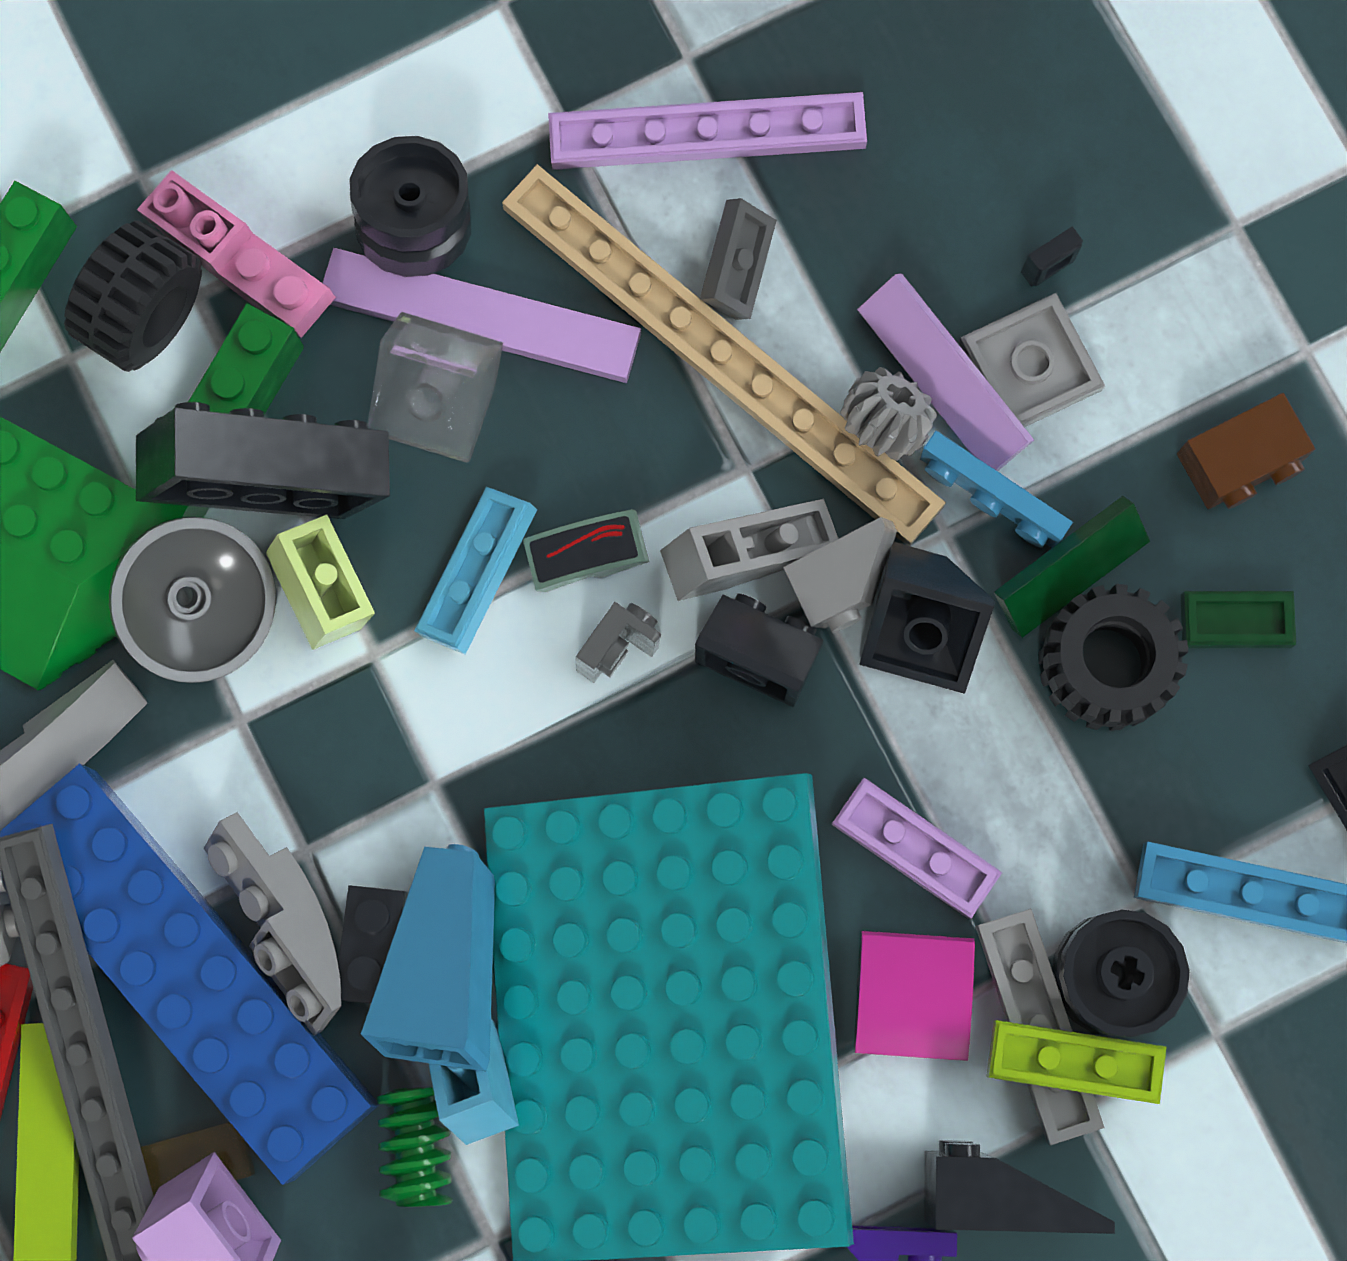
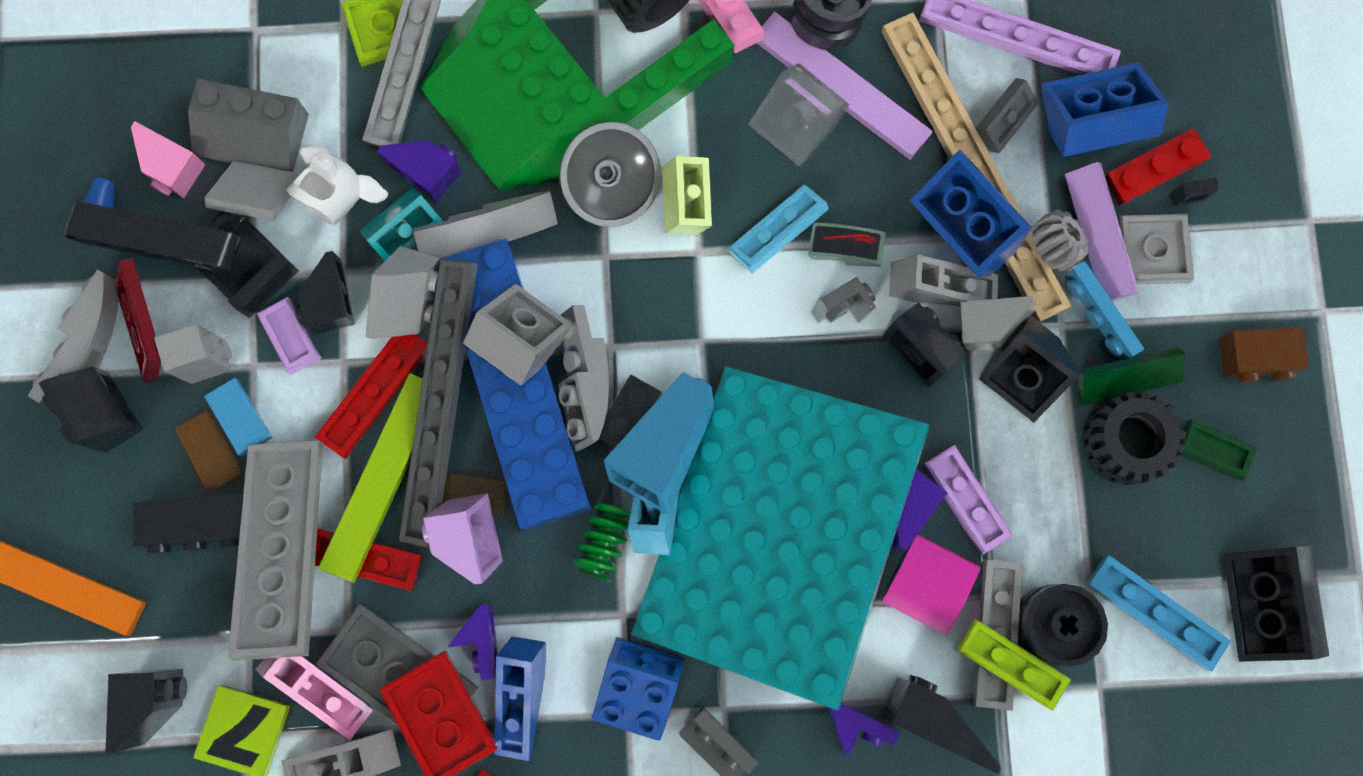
camera: 20 degrees right, 0 degrees up
black brick [136,402,390,519] -> none
none -> light grey slope [463,284,573,386]
none -> dark purple slope [893,469,948,552]
none -> blue slope [909,150,1032,277]
none -> blue slope [1041,62,1169,157]
none -> red plate [1105,128,1212,206]

